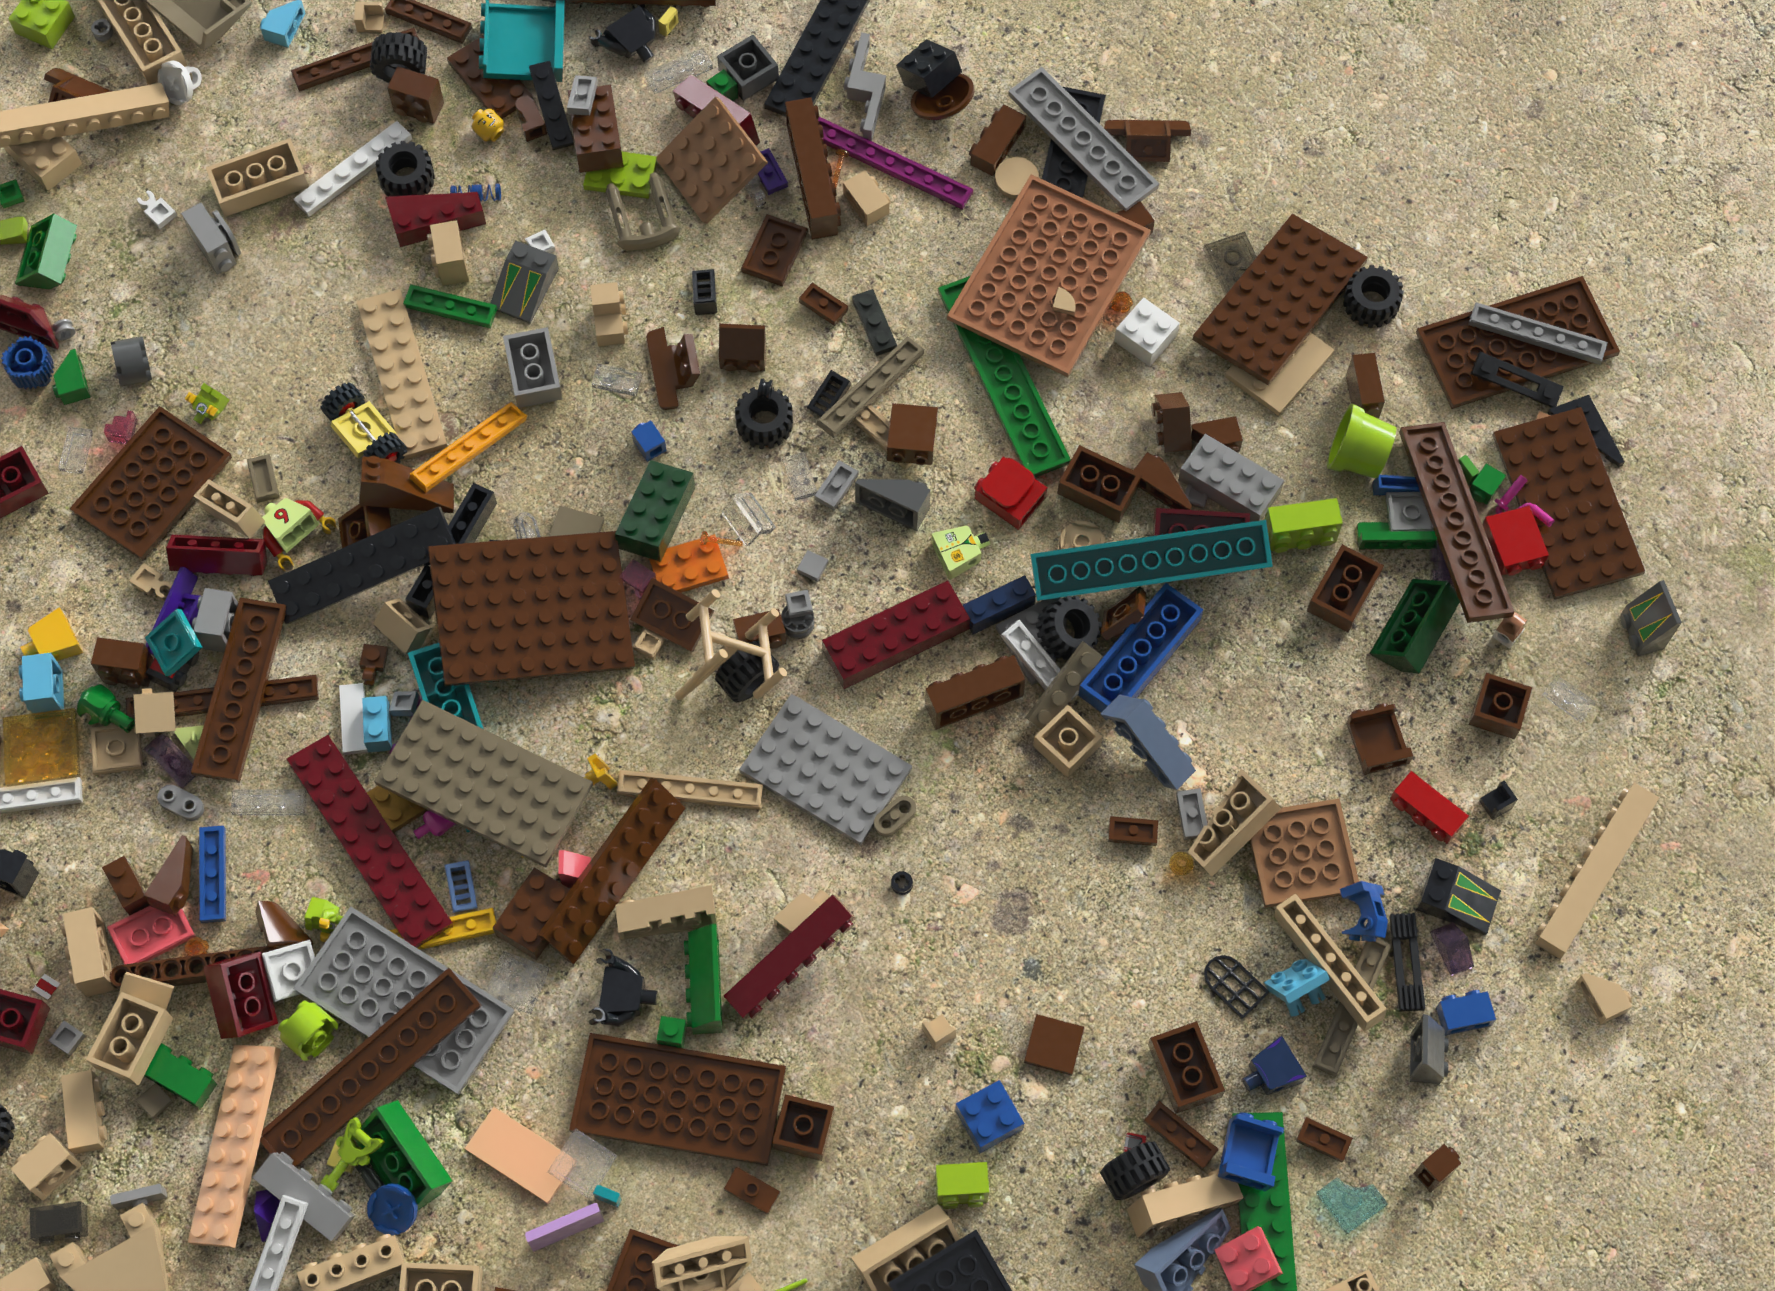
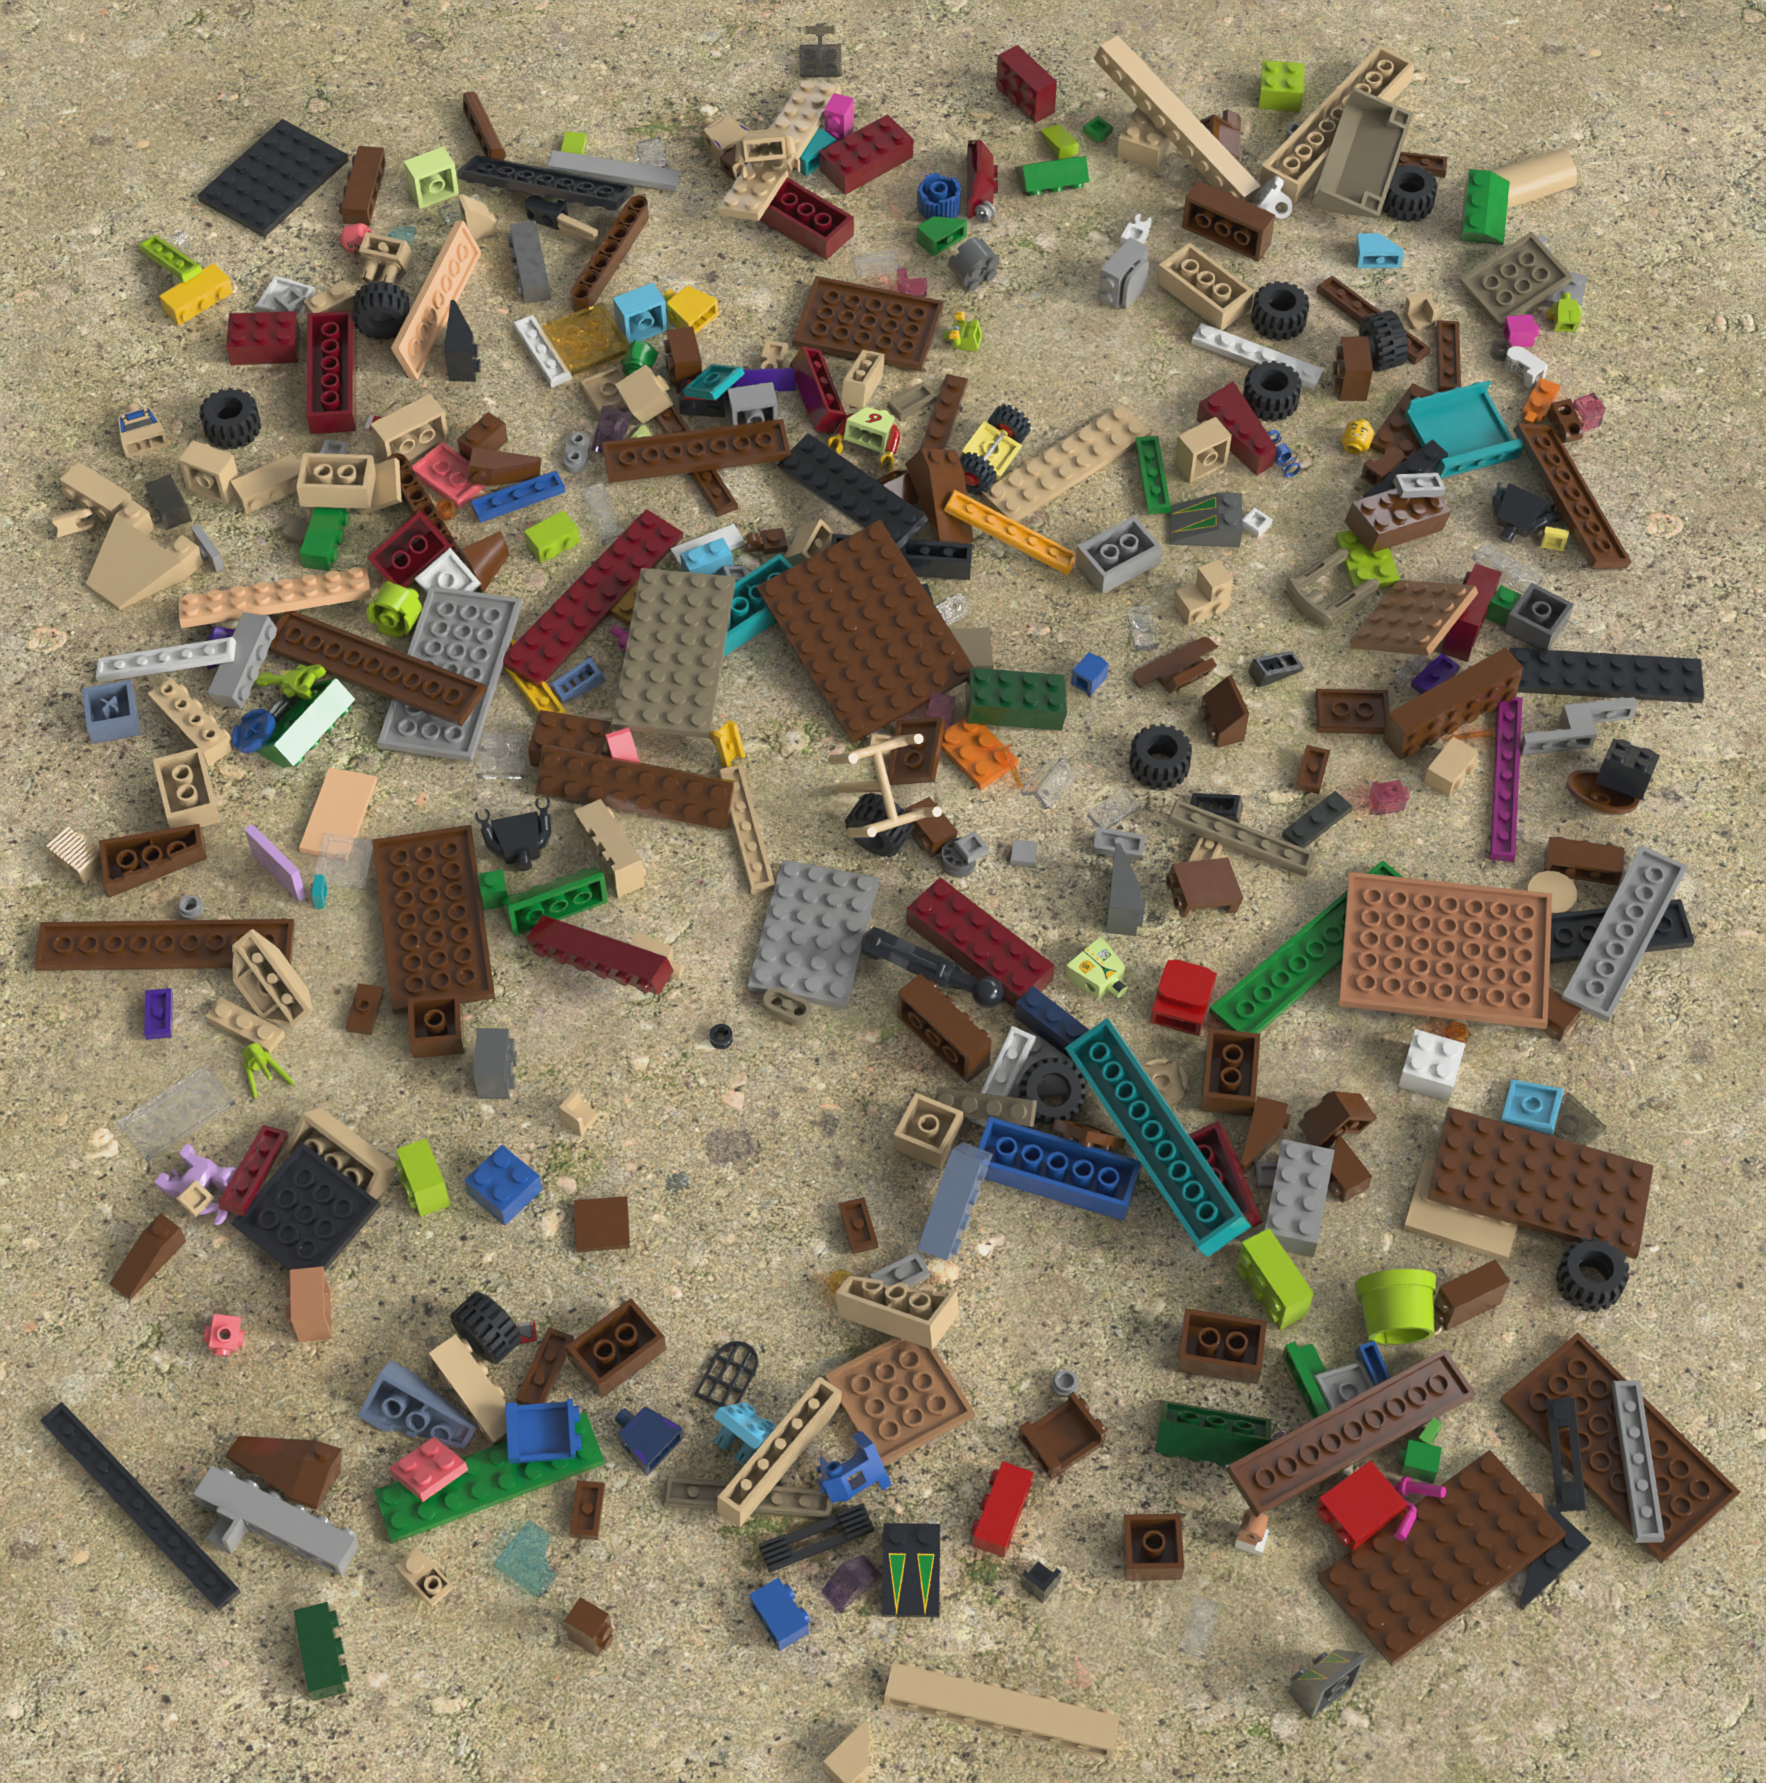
camera: 70 degrees right, 10 degrees down
lime piece [304,897,343,942] -> none
black bush [757,378,773,400] -> none
tan tile [1053,287,1076,316] -> none
reddish brown plate [1104,120,1191,162] -> none
dark grey slope [1410,1014,1449,1084] -> none
none -> dark grey brick [473,1028,517,1099]
none -> lime brick [524,510,580,563]
none -> black piece [861,926,1004,1008]
none -> reddish brown plate [920,374,968,449]
none -> light grey plate [1052,1370,1079,1397]
none -> reddish brown brick [1182,181,1275,262]
none -> black tyre [1251,281,1309,341]
none -> clear pink brick [1369,780,1410,816]
none -> medium azure tile [1501,1079,1563,1135]

